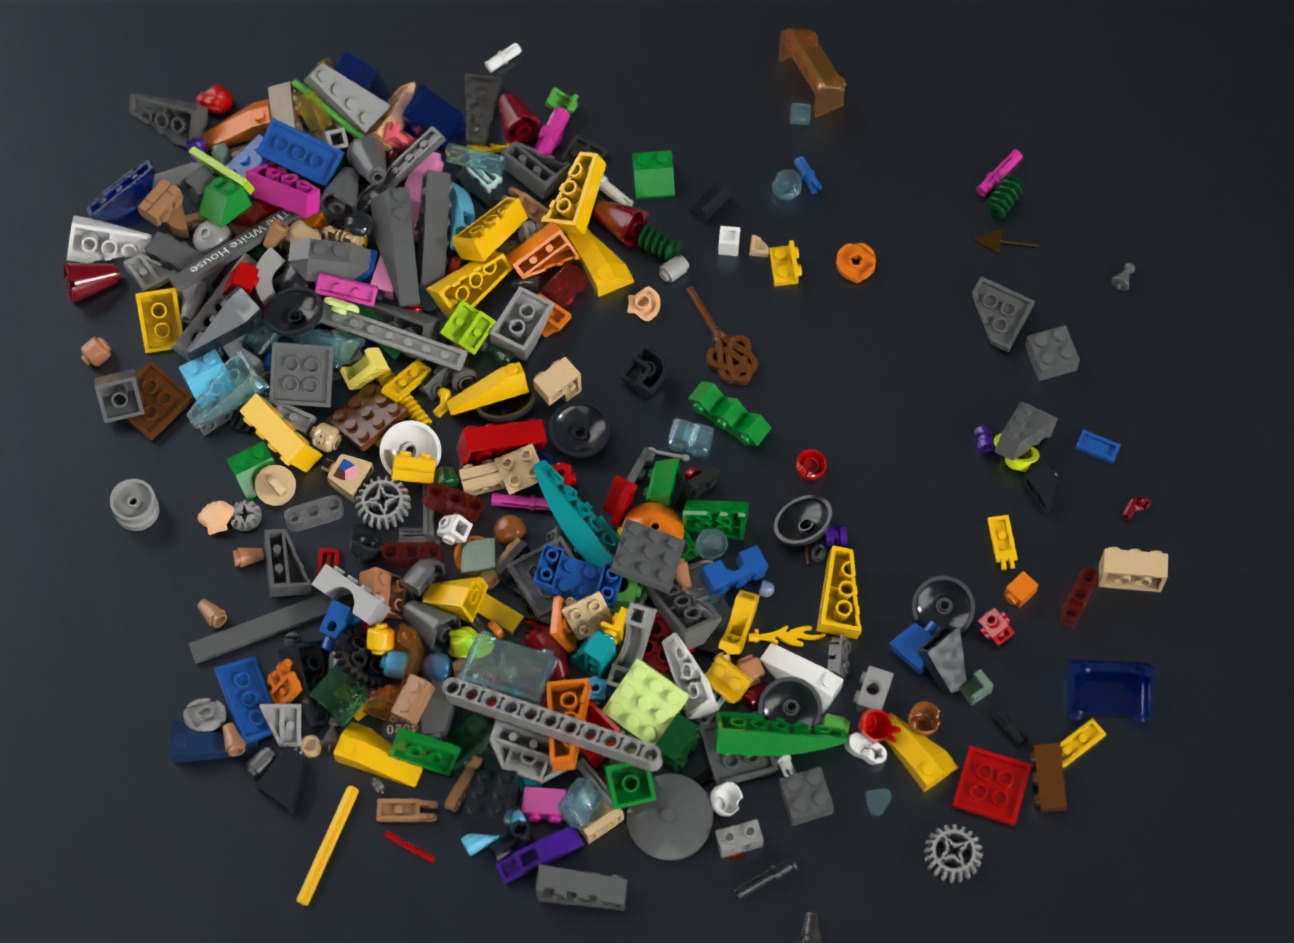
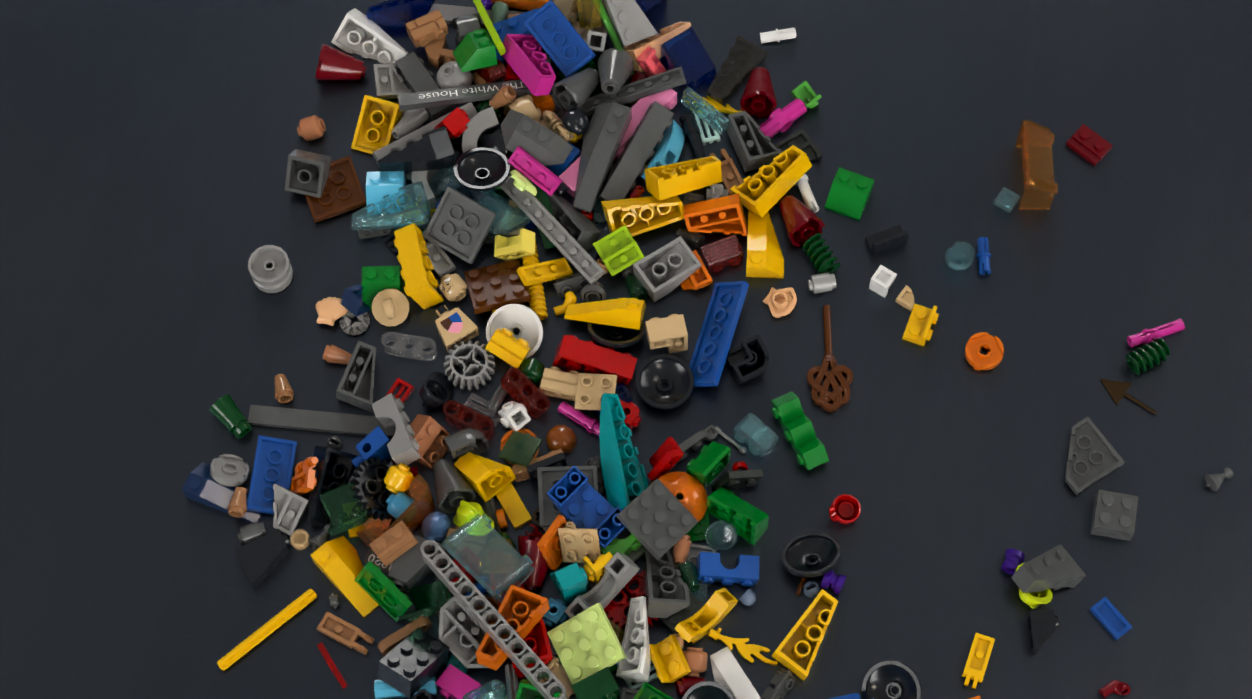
camera: 30 degrees right, 0 degrees up
none -> dark green plant [209,394,251,439]
none -> dark blue panel [341,284,370,316]
none -> clear green cone [678,562,700,592]
none -> blue plate [689,281,749,387]
none -> dark red plate [1066,124,1113,166]

